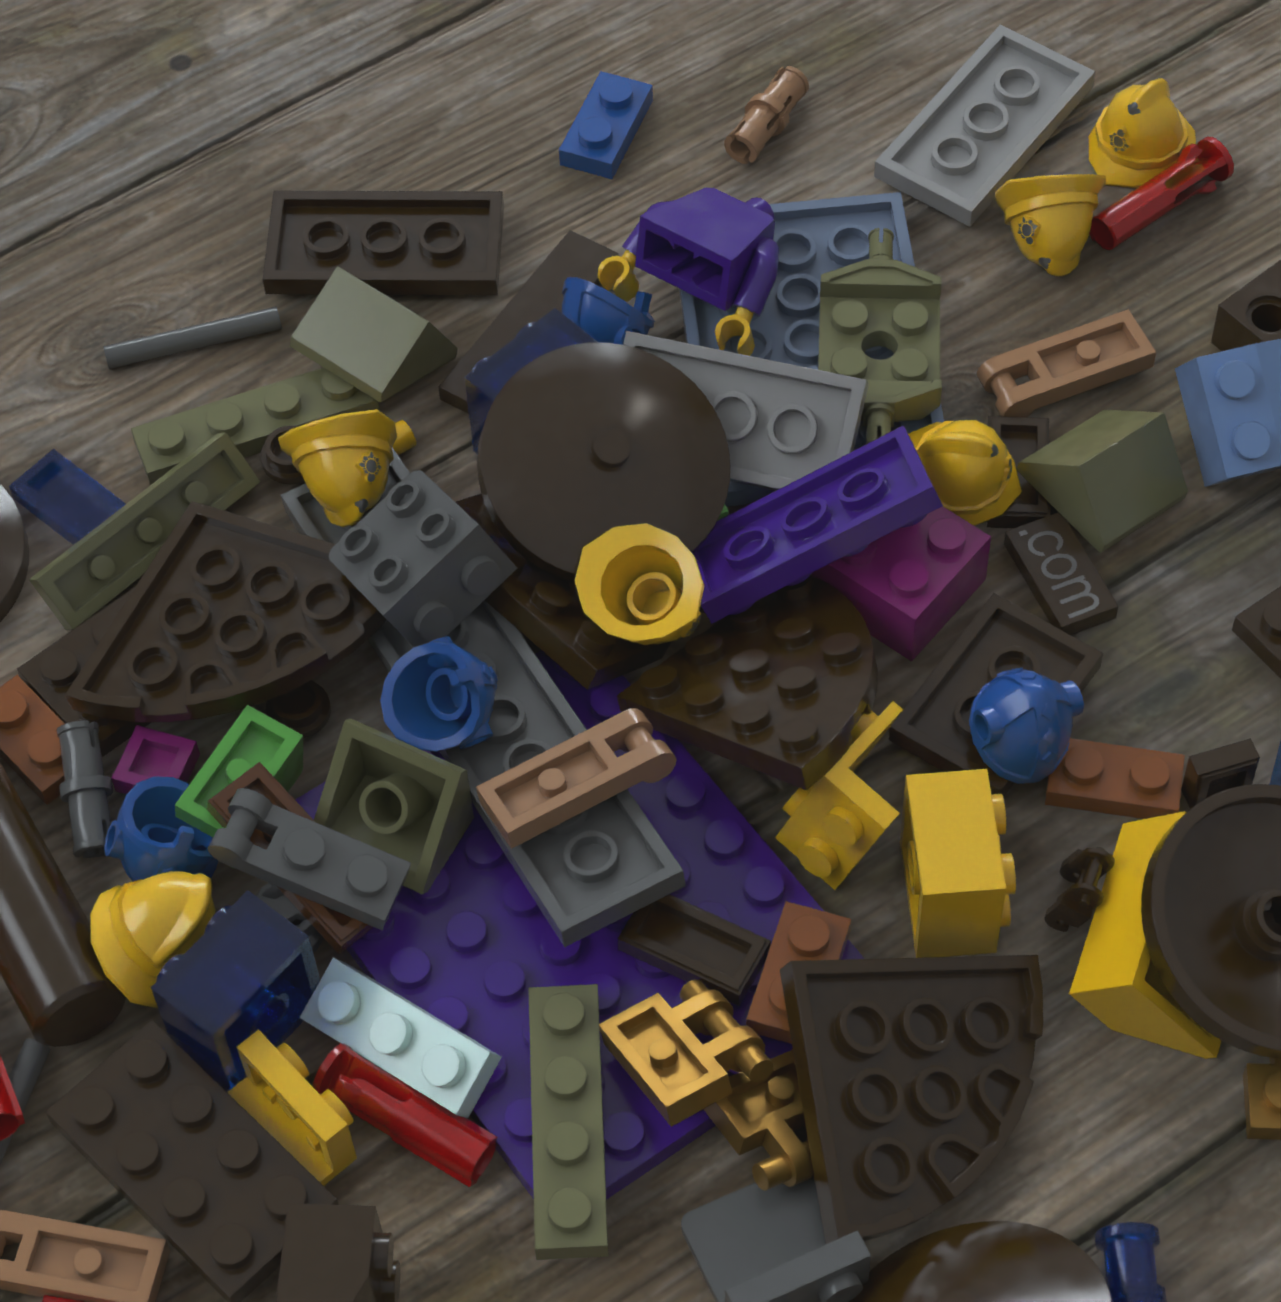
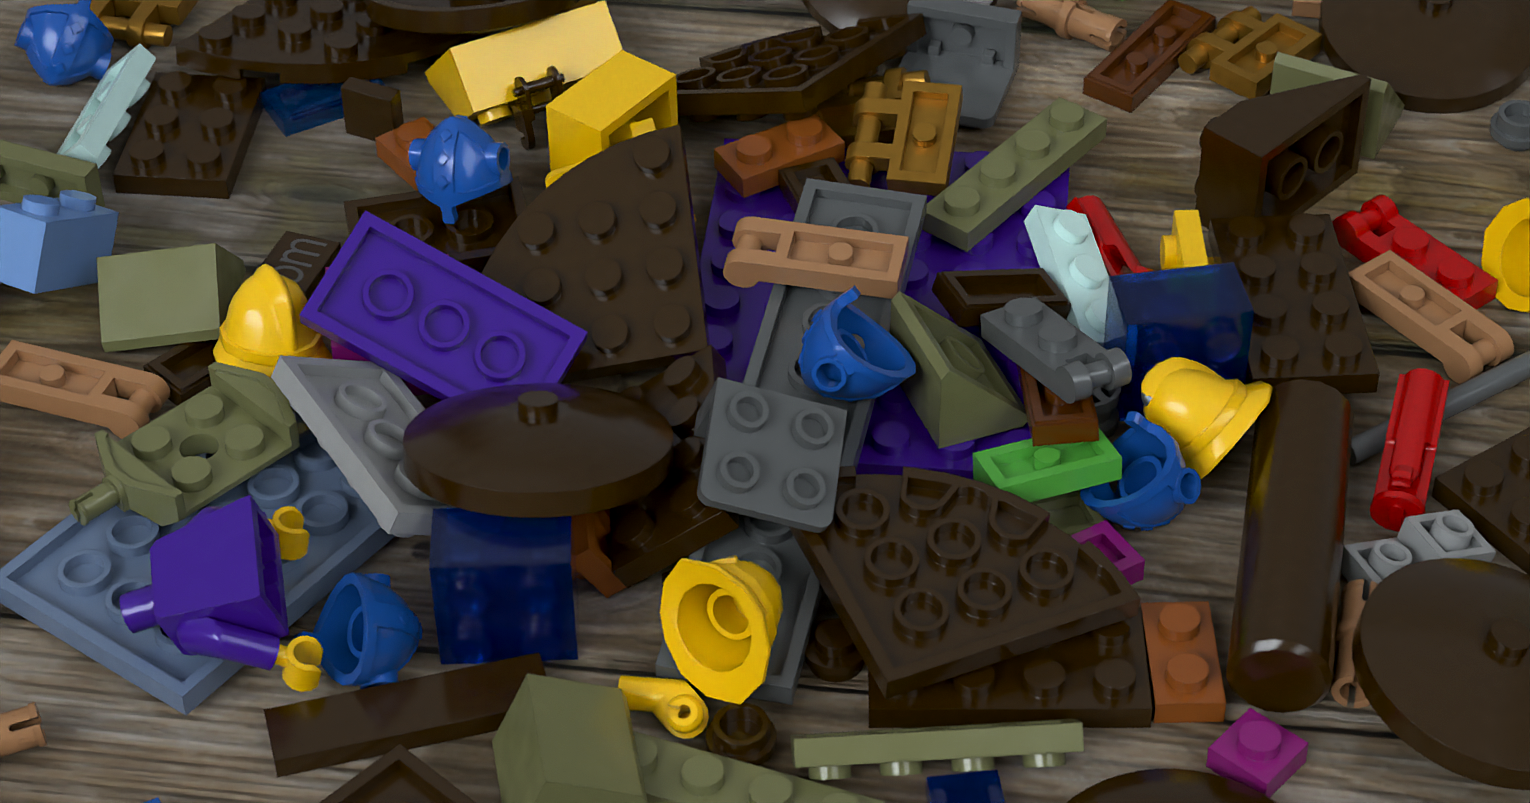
camera: 140 degrees left, 15 degrees down
dark grey pin [56,720,113,858] -> none
yellow piece [575,523,705,645] -> none
none -> dark brown tile [931,268,1072,327]

